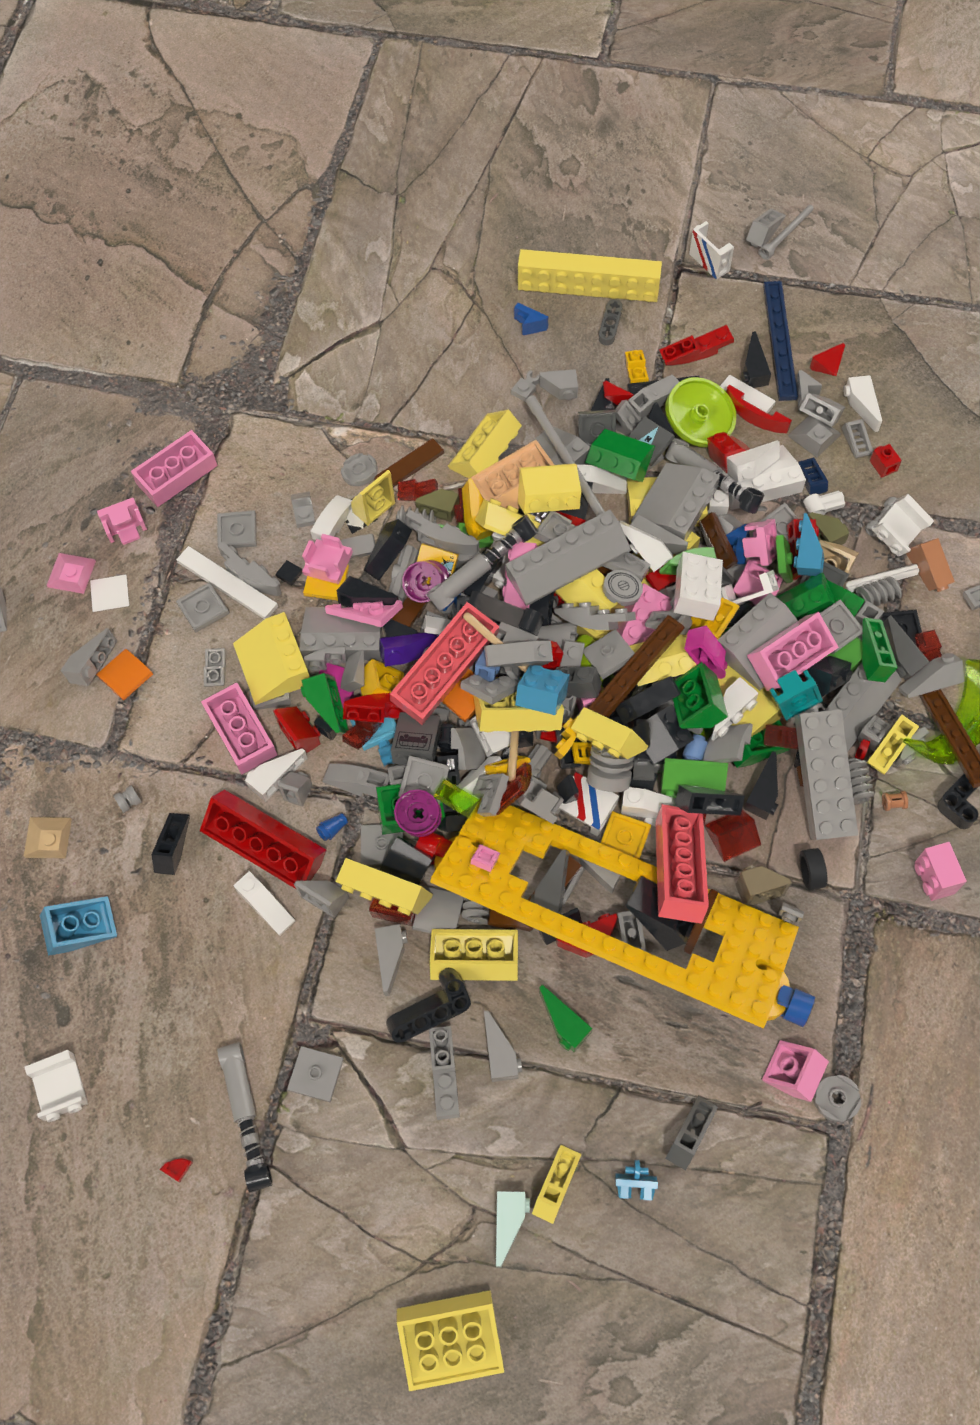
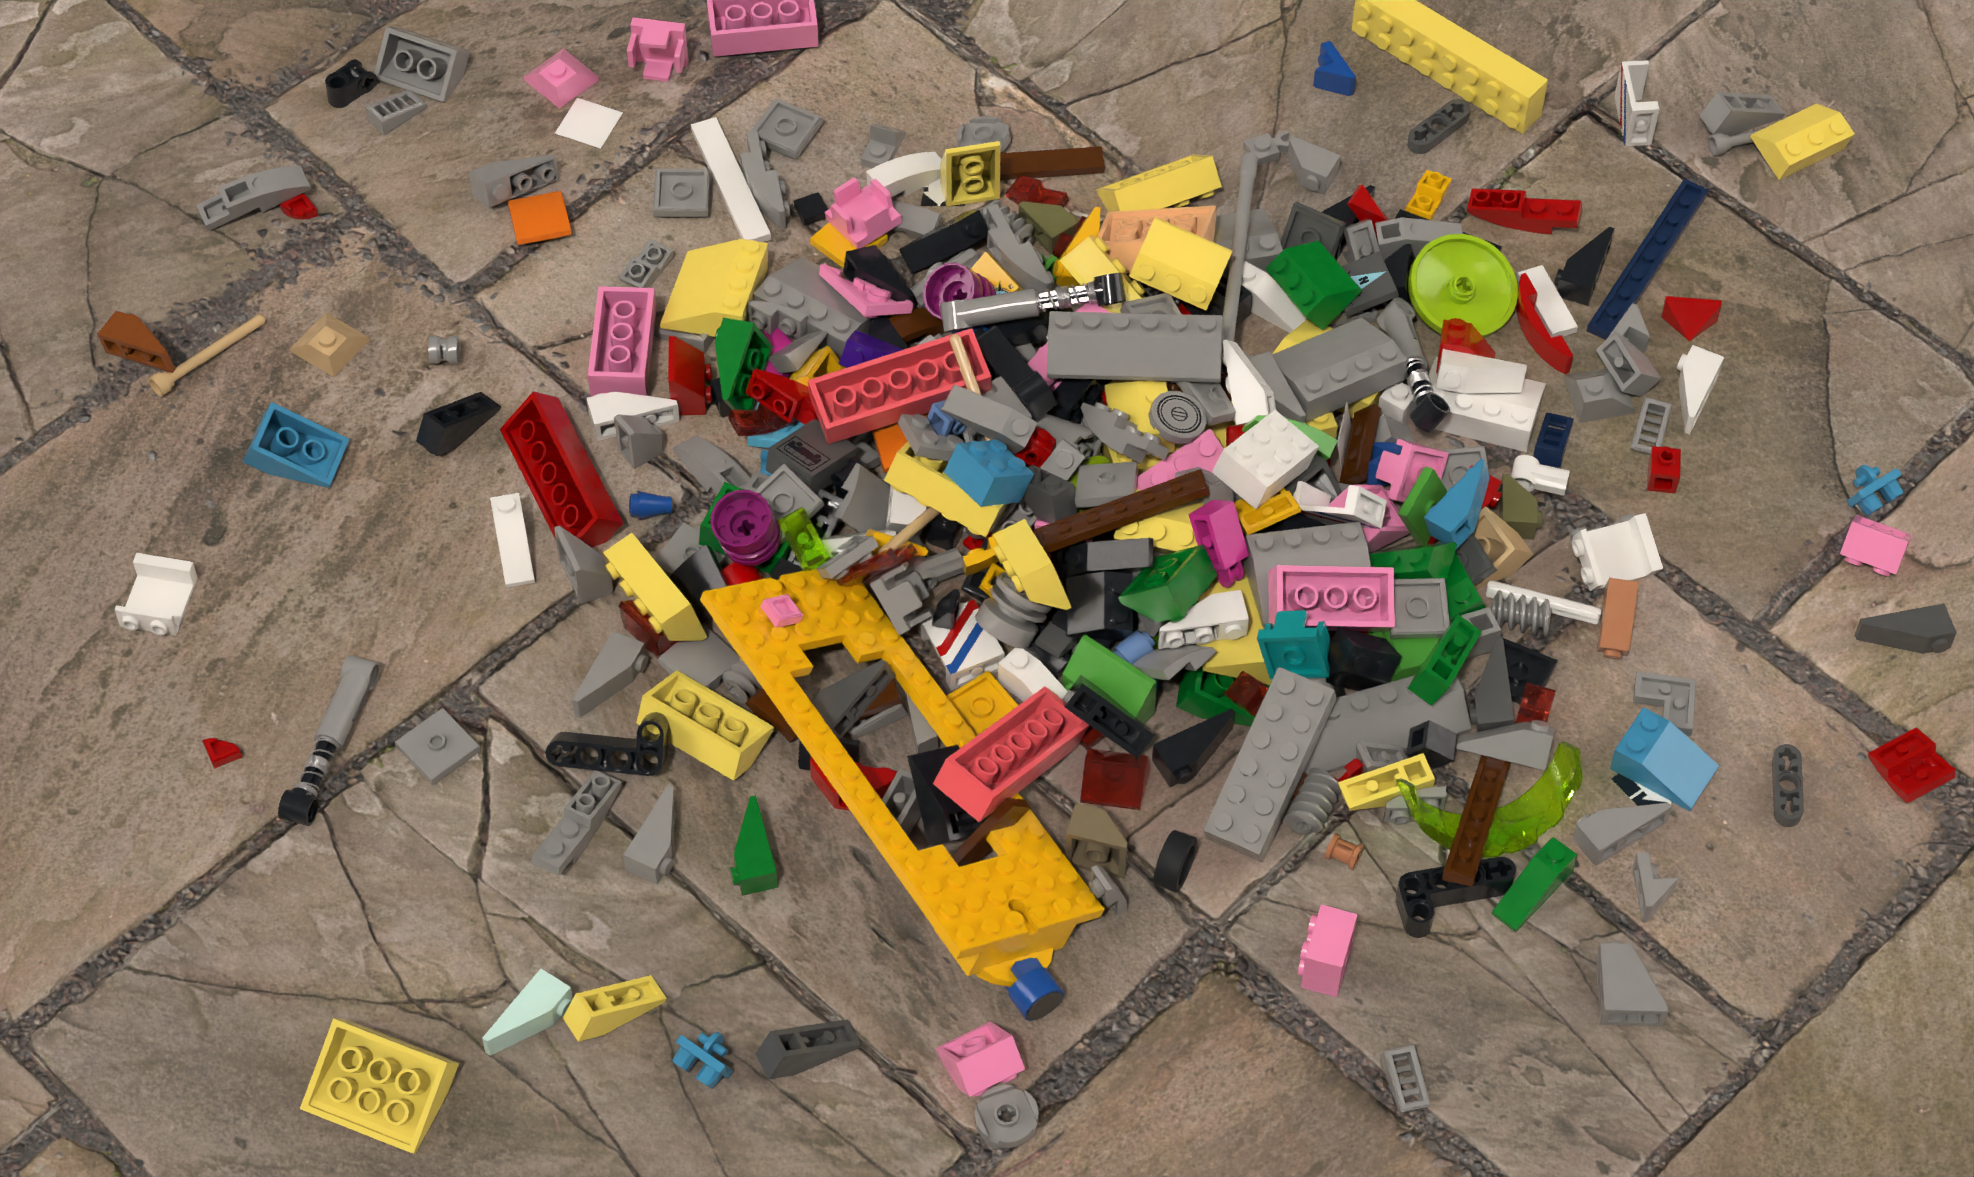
camera: 30 degrees right, 10 degrees down
none -> black brick [1406,720,1457,769]
none -> light yellow slope [1750,103,1855,180]

